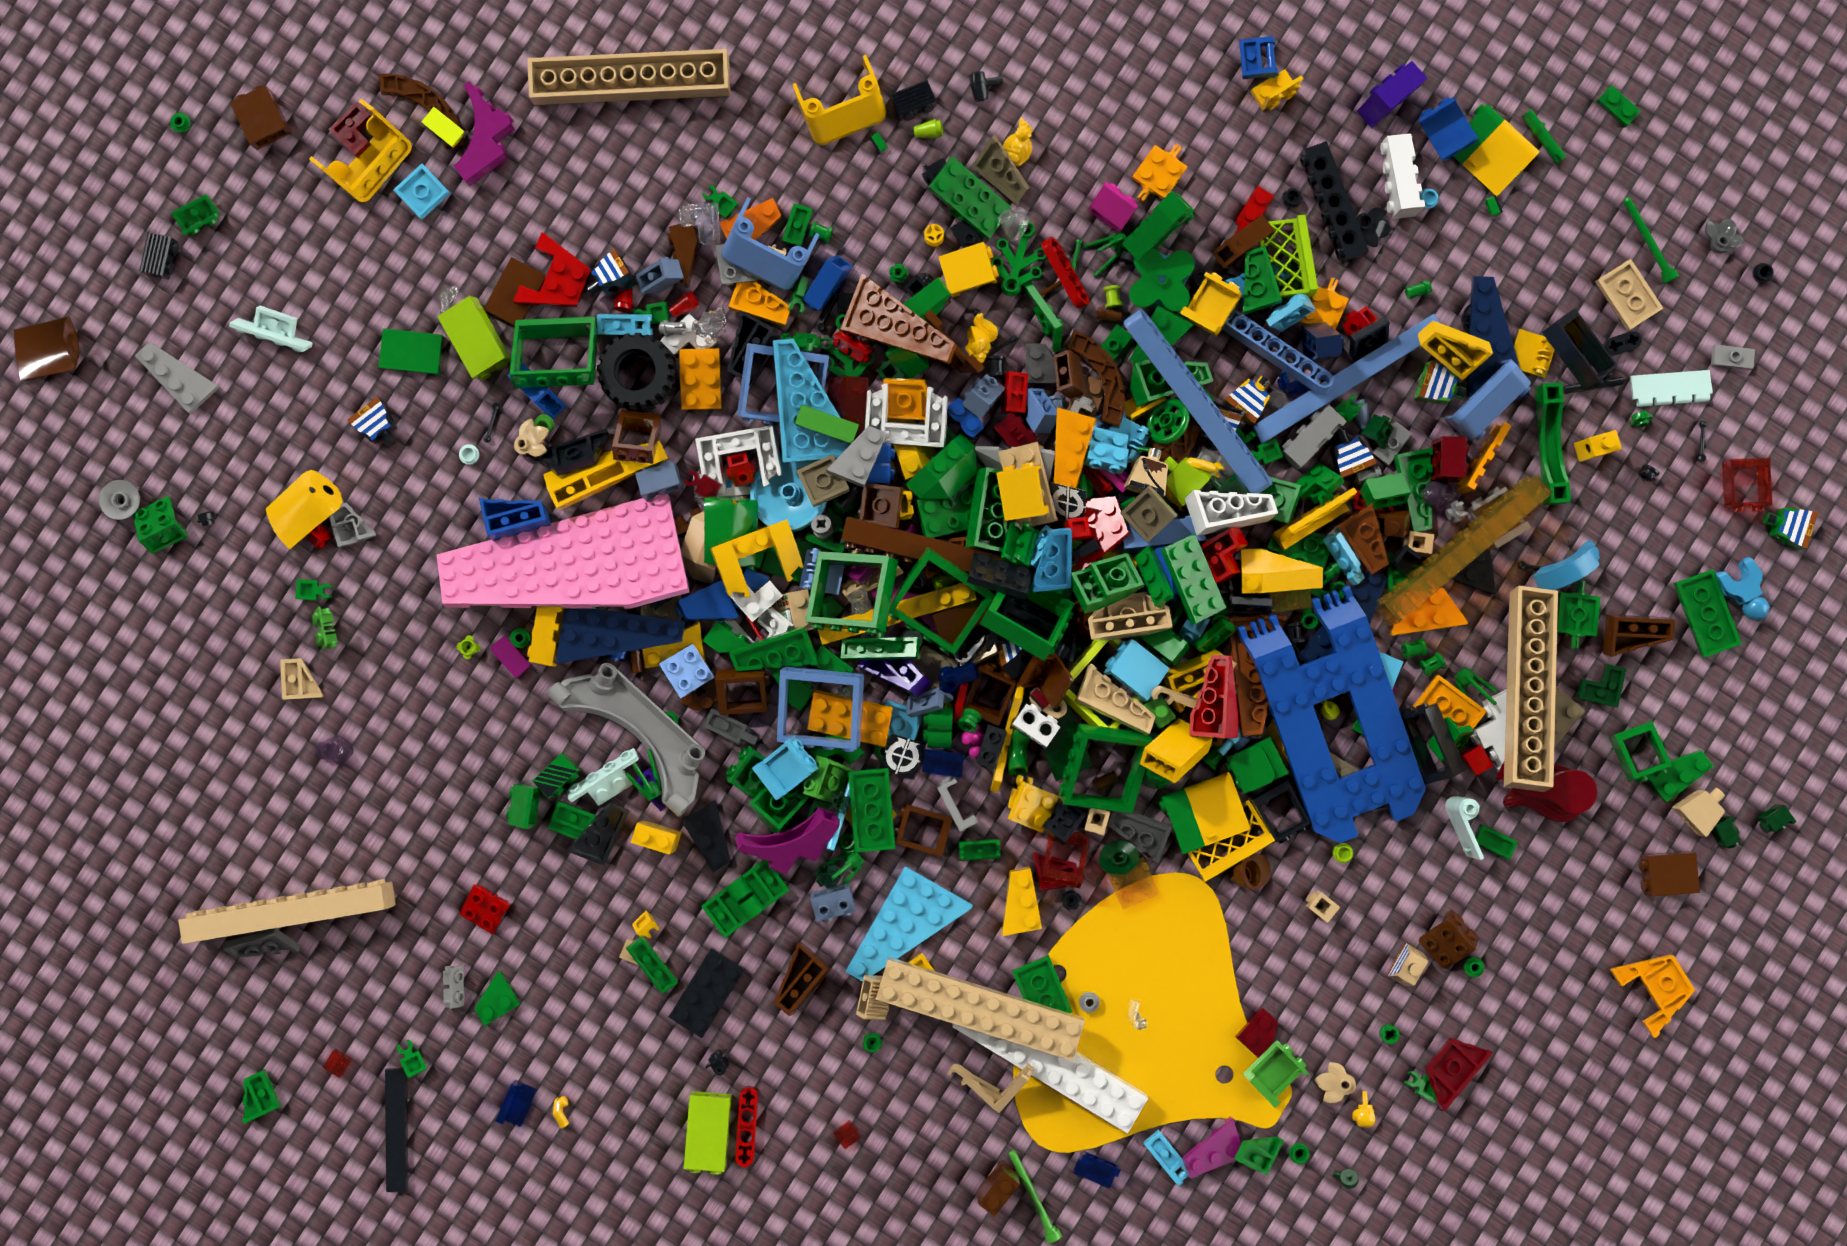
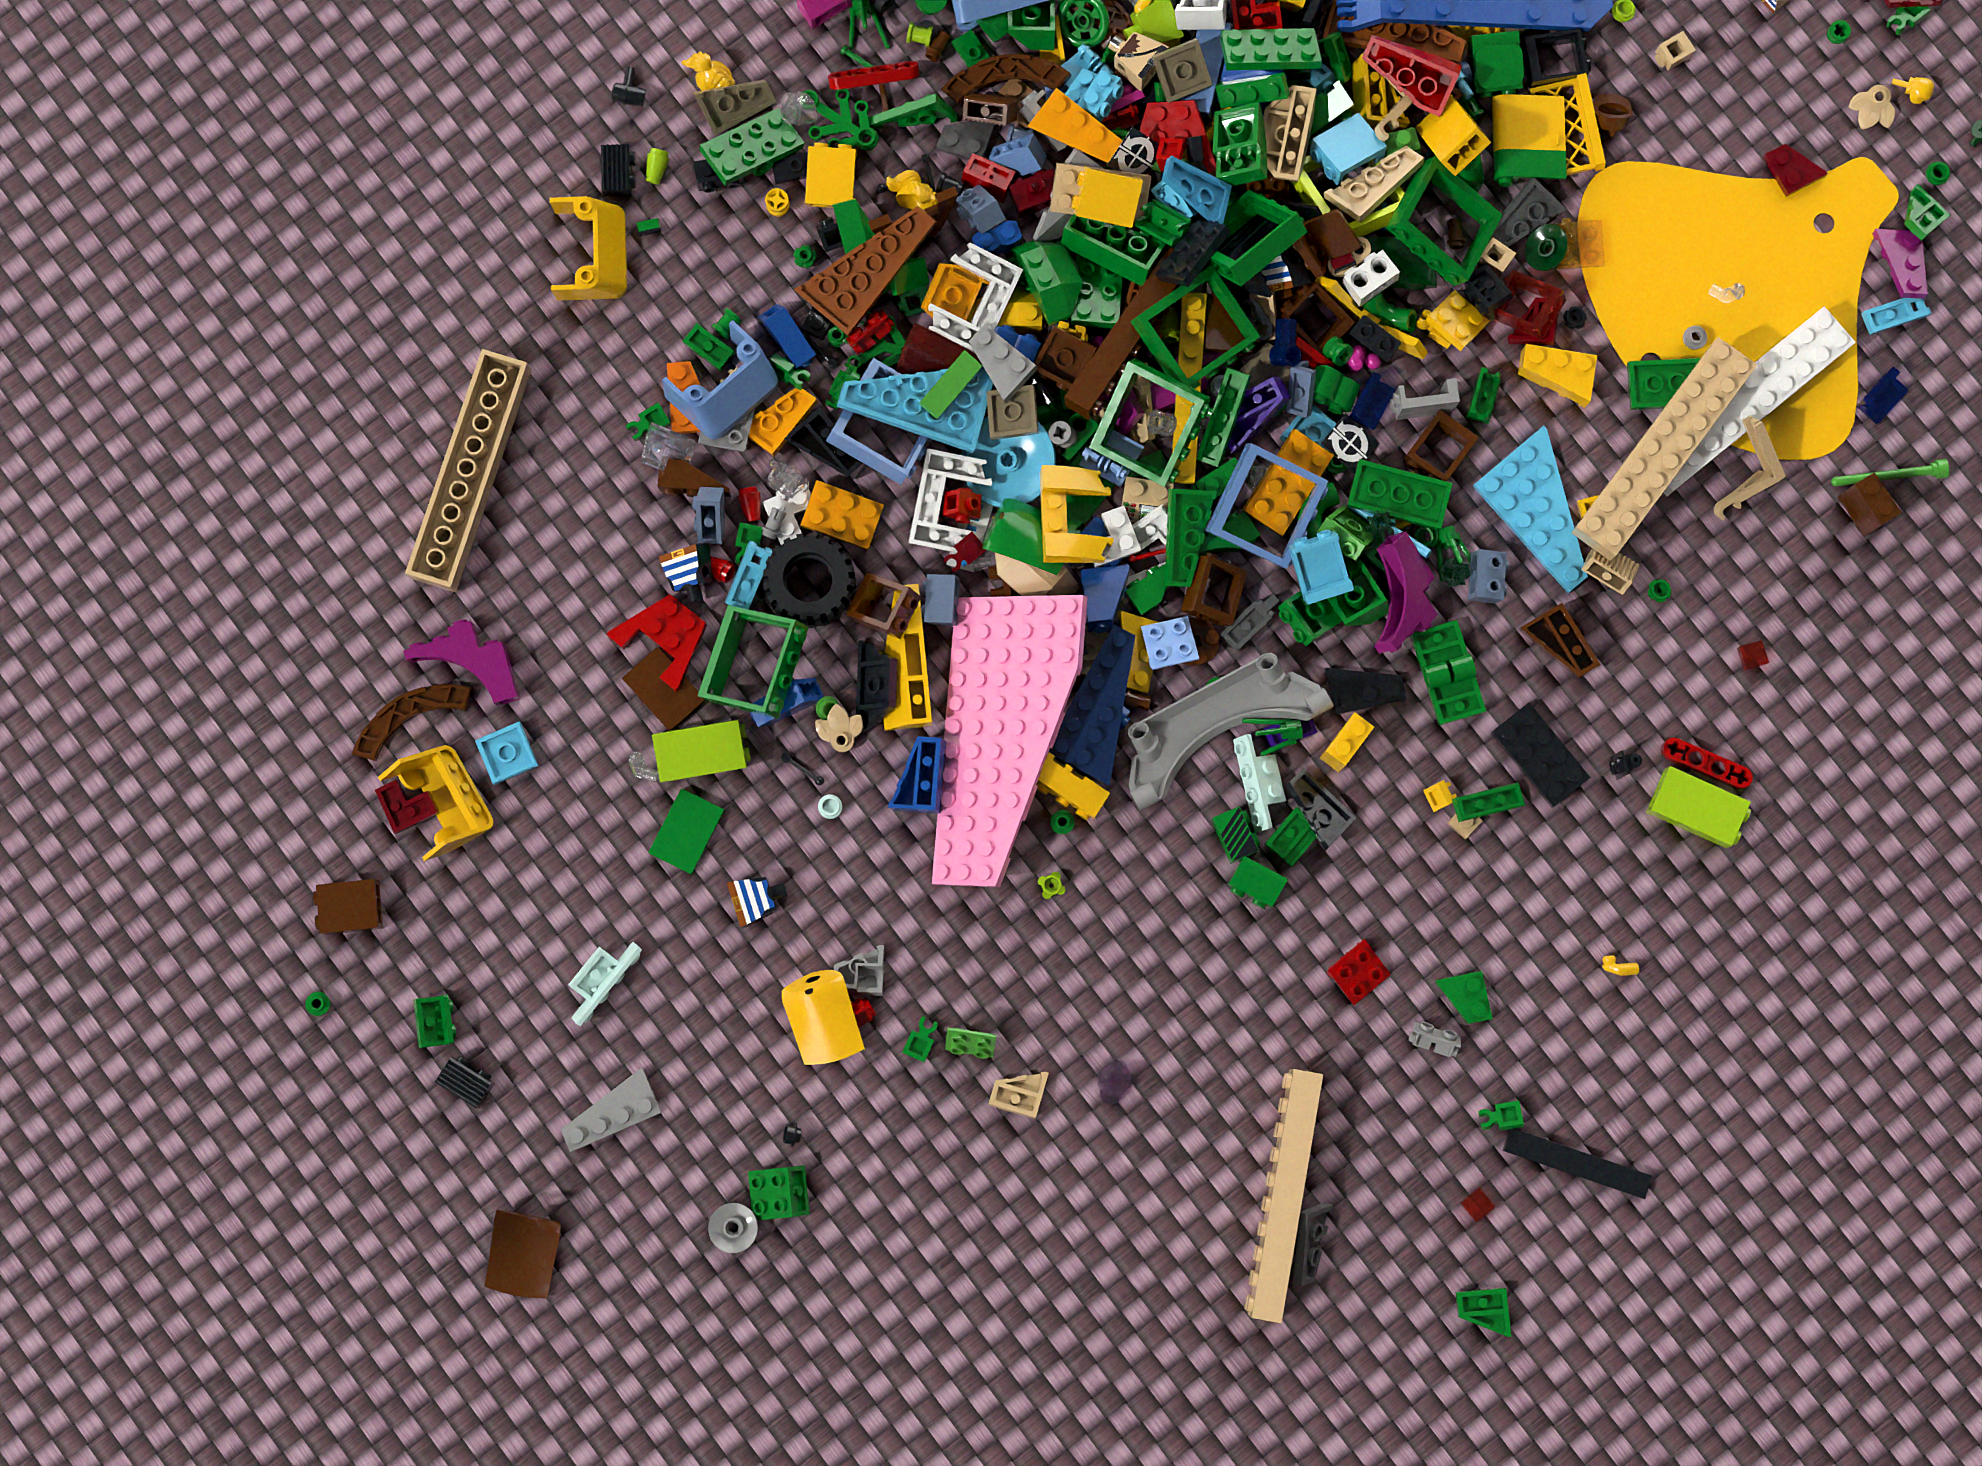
camera: 65 degrees left, 5 degrees down
neon yellow tile [421,107,466,149] -> none
magenta tile [489,635,532,679] -> none
clear blue panel [495,1080,537,1127] -> none
bright green panel [1243,1040,1309,1108] -> none

